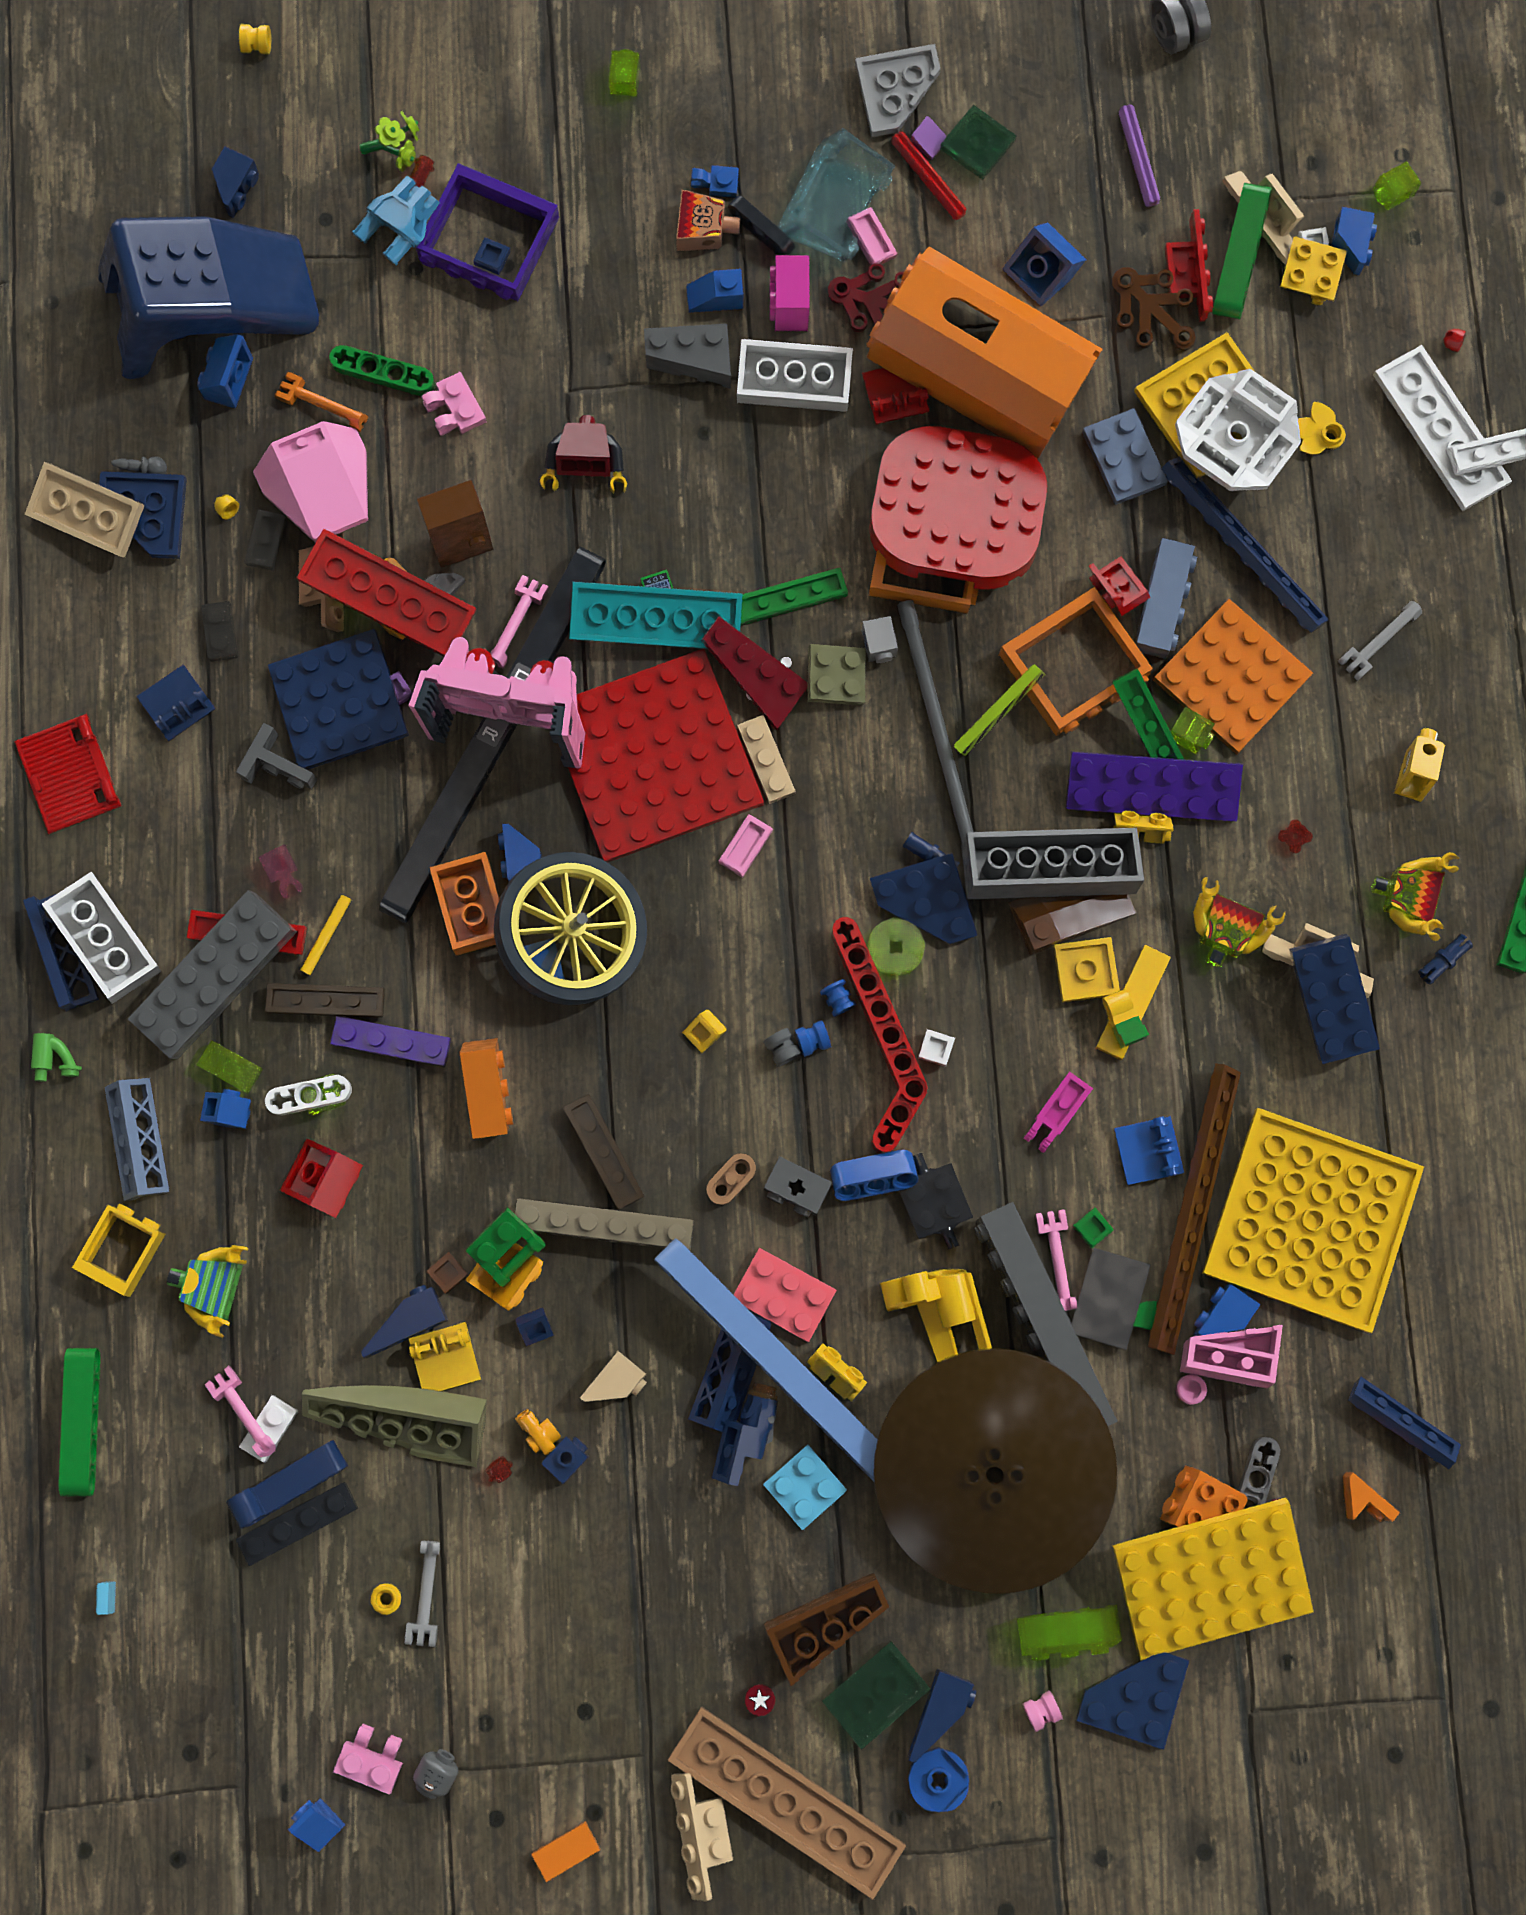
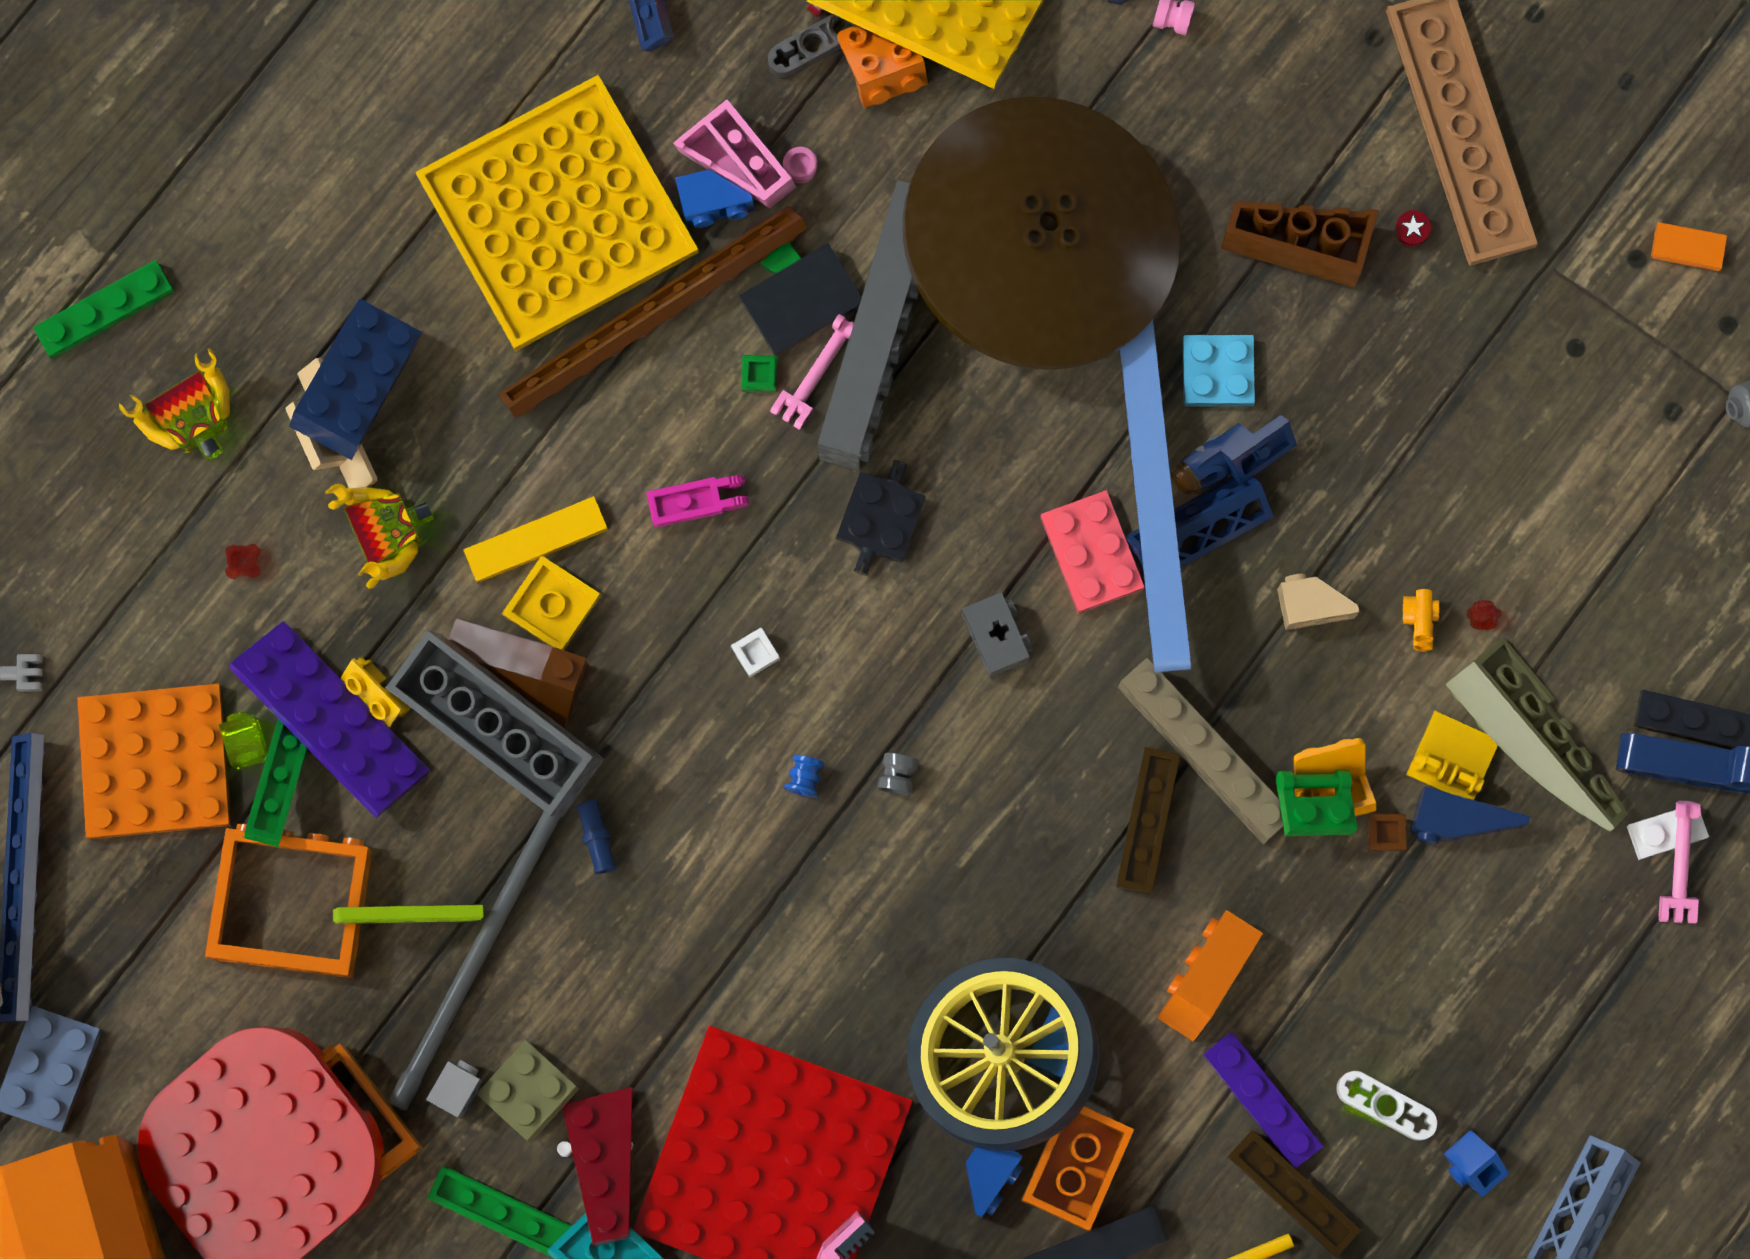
camera: 135 degrees left, 0 degrees up
yellow window [72,1203,166,1297] -> none
torso [167,1245,248,1338] -> none
clear neon green plate [196,1040,263,1094] -> none
red slope [280,1139,363,1218] -> none
yellow plate [371,1583,401,1615] -> none
light grey hinge [405,1541,440,1647] -> none
dark blue plate [515,1307,554,1346] -> none
dark blue brick [541,1436,589,1484] -> none
tan bracket [671,1773,733,1901] -> none
yellow slope [682,1010,727,1053] -> none
medium nougat plate [707,1154,756,1205] -> none
bright pink tile [719,814,773,878] -> none
tan plate [737,715,796,804] -> none
blue wheel [794,1020,831,1057] -> none
yellow hinge [807,1343,867,1401] -> none
clear green plate [822,1641,930,1750] -> none
blue beam [830,1150,918,1201] -> none
red beam [831,917,928,1154] -> none
clear neon green plate [867,917,925,976] -> none
dark blue plate [870,853,978,944] -> none
yellow panel [880,1269,992,1362] -> none
dark blue slope [907,1669,976,1763] -> none
blue plate [908,1747,969,1812] -> none
clear neon green wedge [1017,1604,1122,1661] -> none
red bracket [1089,556,1151,616] -> none
leg [1102,989,1149,1049] -> none
blue hinge [1114,1116,1184,1185] -> none
sand blue brick [1135,538,1197,659] -> none
yellow torso [1394,728,1445,802] -> none
dark blue pin [1418,934,1473,985] -> none

